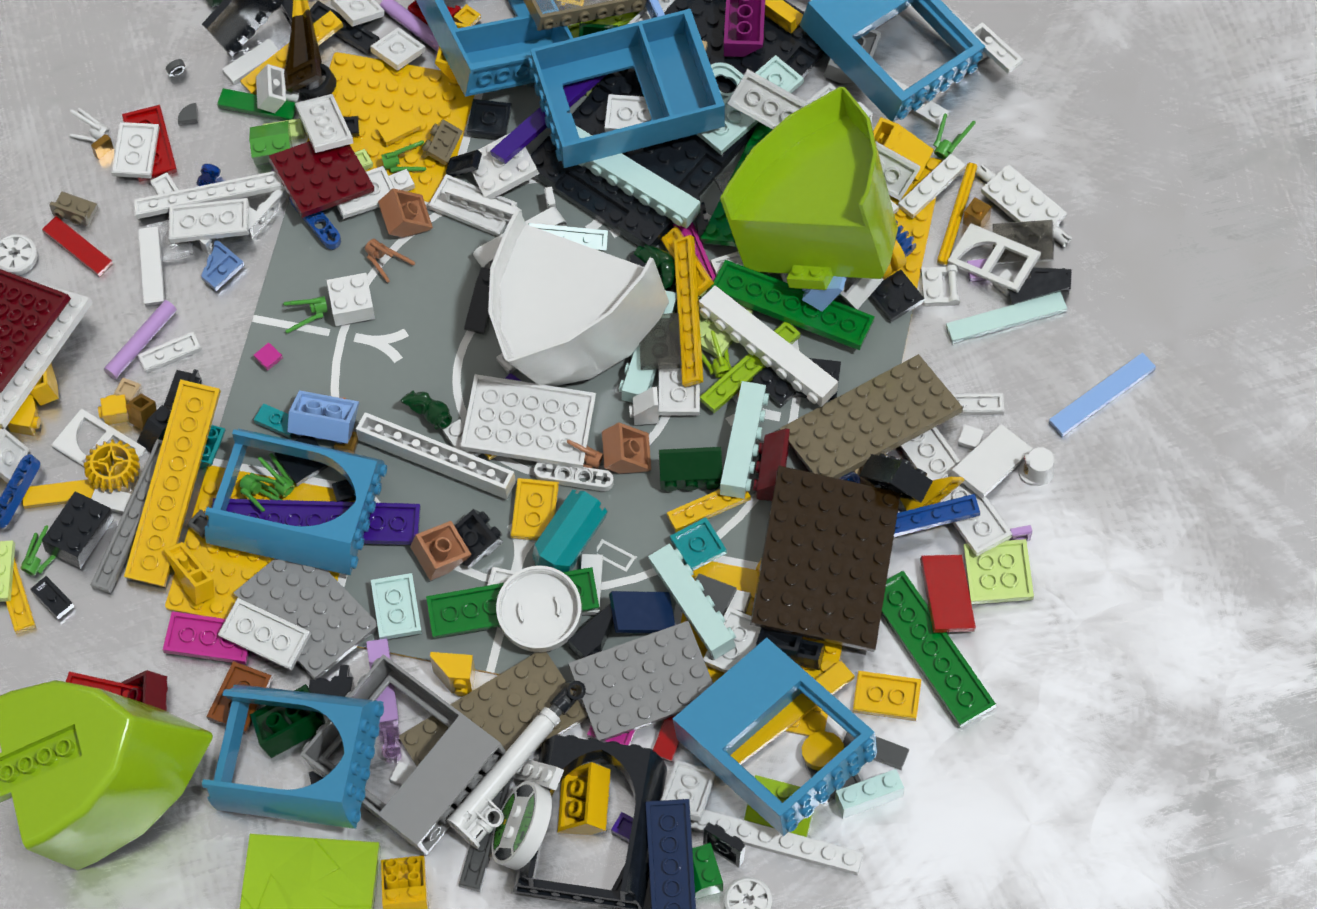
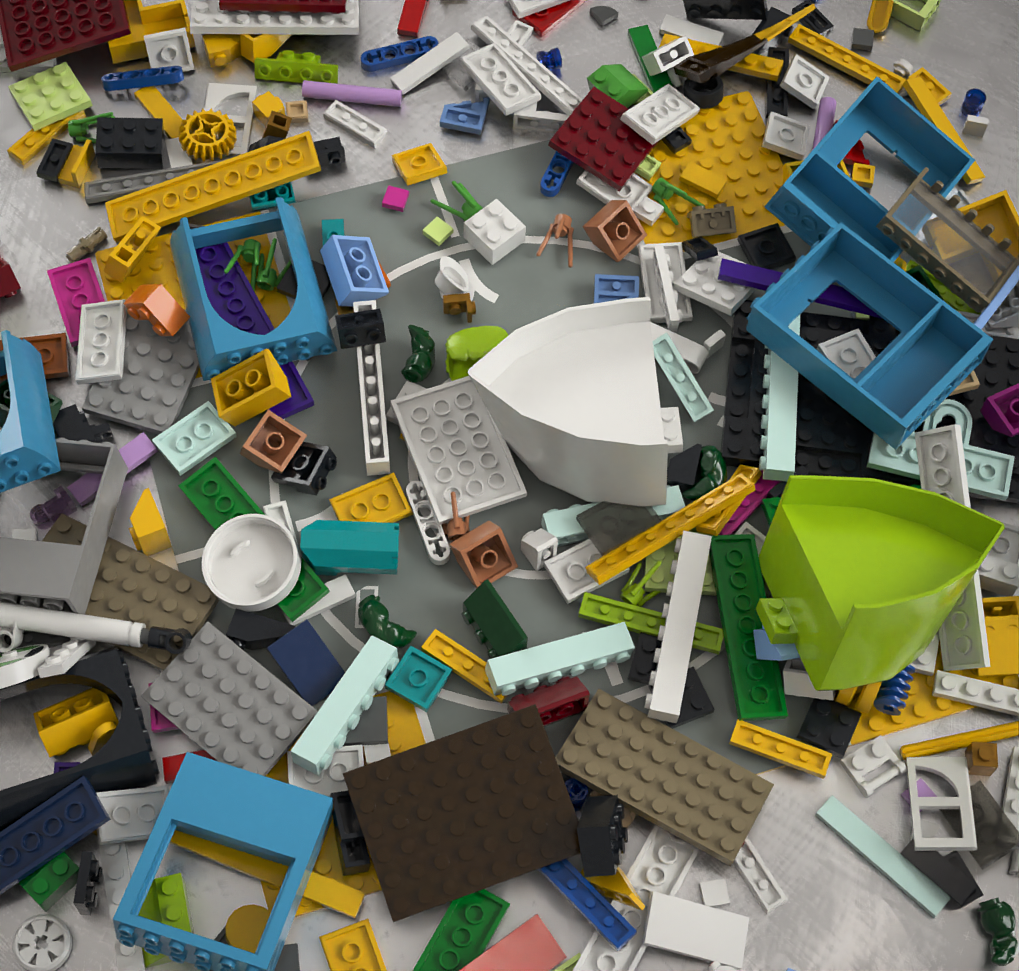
camera: 55 degrees right, 0 degrees up
none -> yellow panel [58,139,96,189]
none -> dark tan pin [65,227,108,263]
none -> yellow tile [88,721,117,756]
none -> orange brick [123,284,190,336]
none -> yellow slope [211,348,291,427]
none -> lime bracket [255,50,338,84]
none -> black bracket [335,308,386,349]
none -> dark green animal [358,595,417,648]
none -> blue beam [361,36,439,72]
none -> yellow tile [391,143,447,186]
none -> yellowish green tile [423,217,453,246]
none -> white piece [435,256,469,299]
none -> pearl gold bracket [443,293,476,323]
none -> lime animal [445,326,509,381]
none -> medium blue wing [594,274,639,304]
none -> yellow plate [729,719,832,779]
none -> dark green animal [976,897,1019,966]

